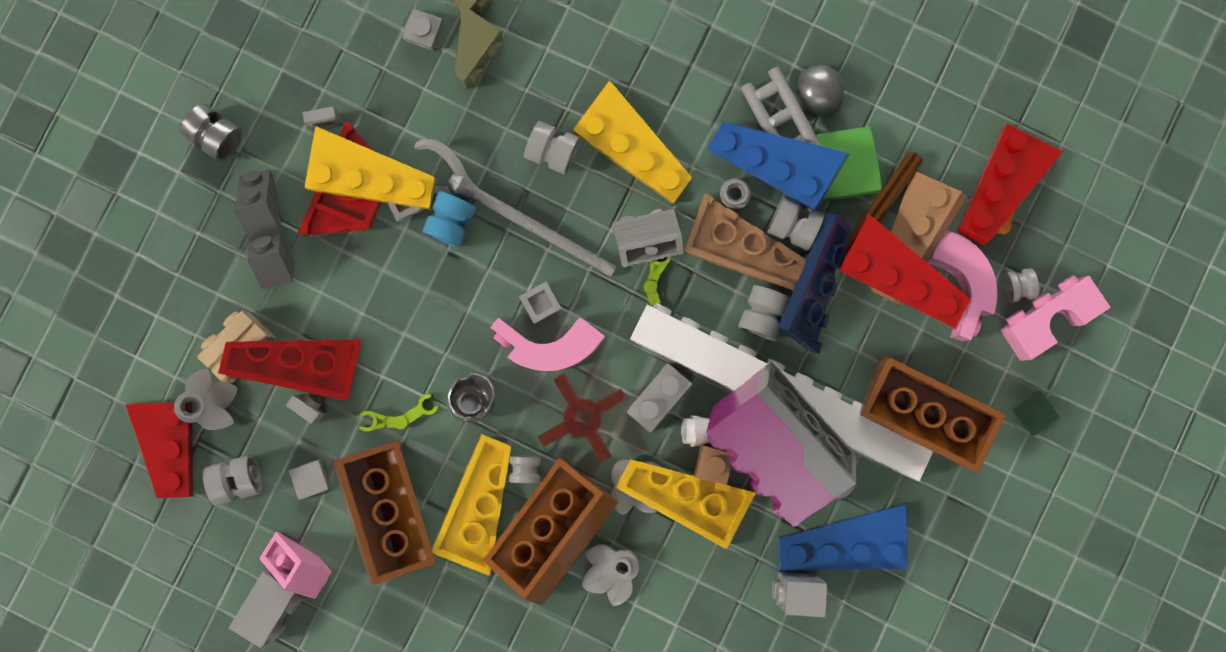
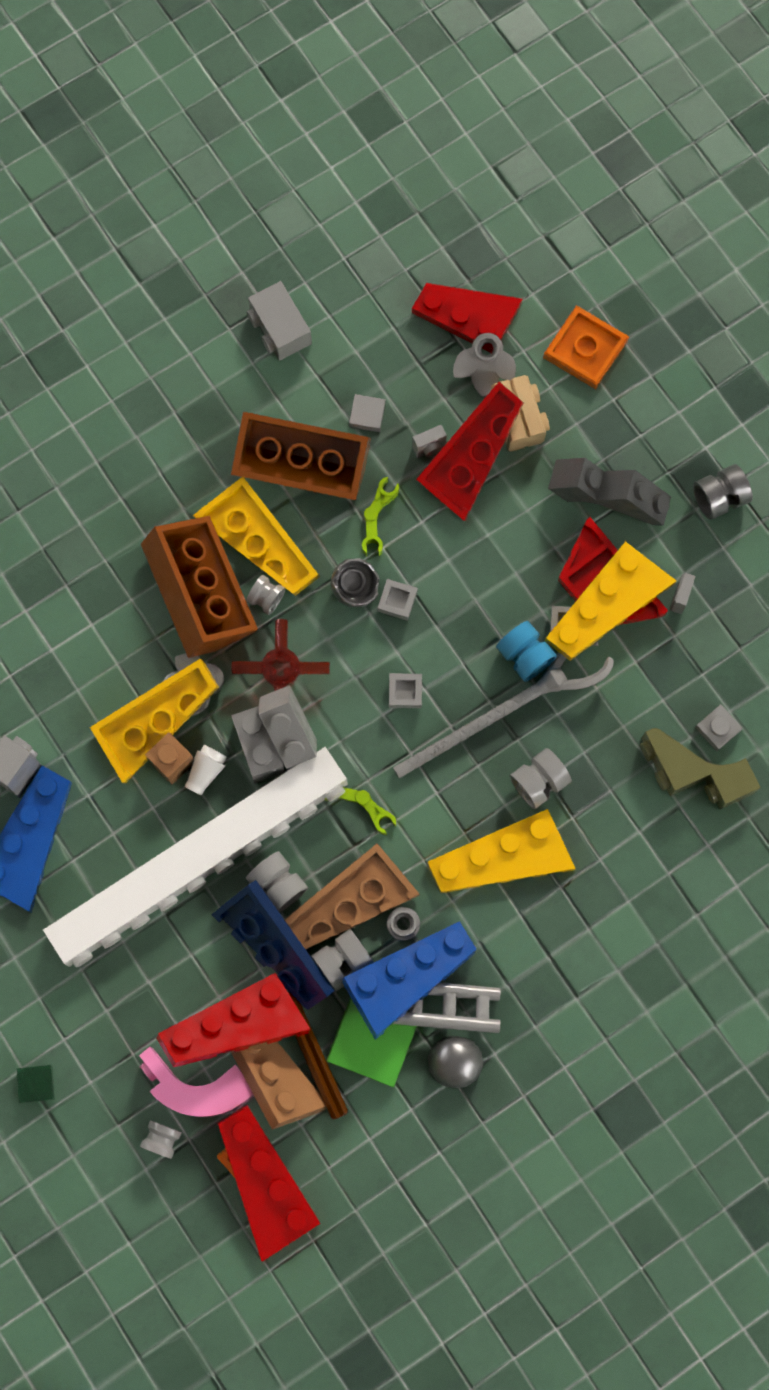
camera: 115 degrees right, 10 degrees down
light grey wheel [203,454,263,506] -> none
bright pink slope [259,532,332,599] -> none
bright pink arch [490,317,605,371] -> none
light grey plate [582,544,640,606] -> none
light grey brick [612,208,684,268] -> none
magenta piece [706,361,856,527] -> none
dark orange slope [860,357,1006,473] -> none
bright pink arch [999,275,1111,361] -> none
none -> light grey brick [259,685,317,769]
none -> light grey plate [377,579,418,621]
none -> orange tile [543,305,629,389]

